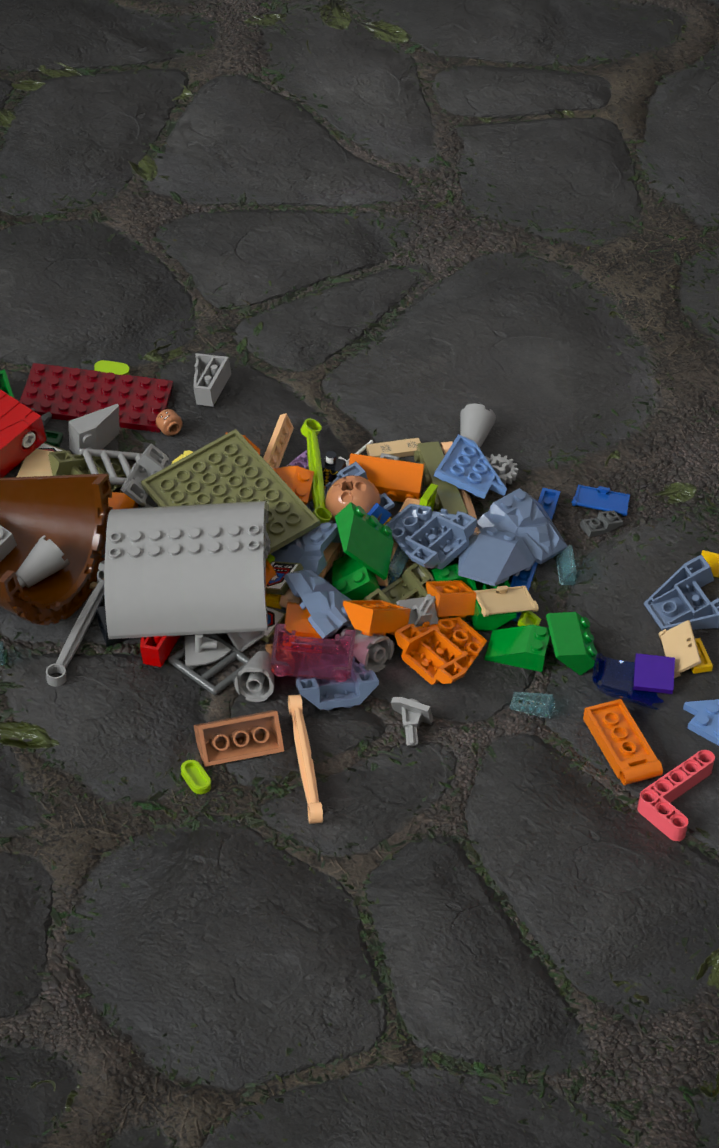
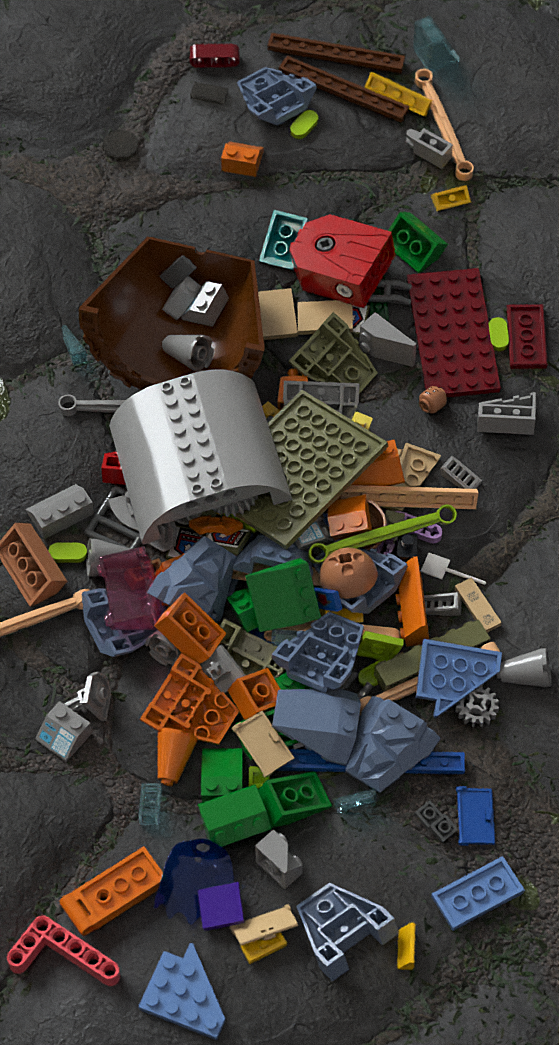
camera: 80 degrees right, 15 degrees up
light grey bar [79,448,142,485] -> none
none -> light grey slope [26,484,94,539]
none -> light grey slope [35,701,92,762]
none -> lime tile [48,543,87,563]
none -> orange cone [157,728,198,786]
none -> light grey slope [255,830,302,889]
none -> green slope [258,771,332,828]
none -> medium blue plate [431,856,524,931]
none -> light grey slope [440,456,482,489]
none -> dark red tile [506,304,547,369]

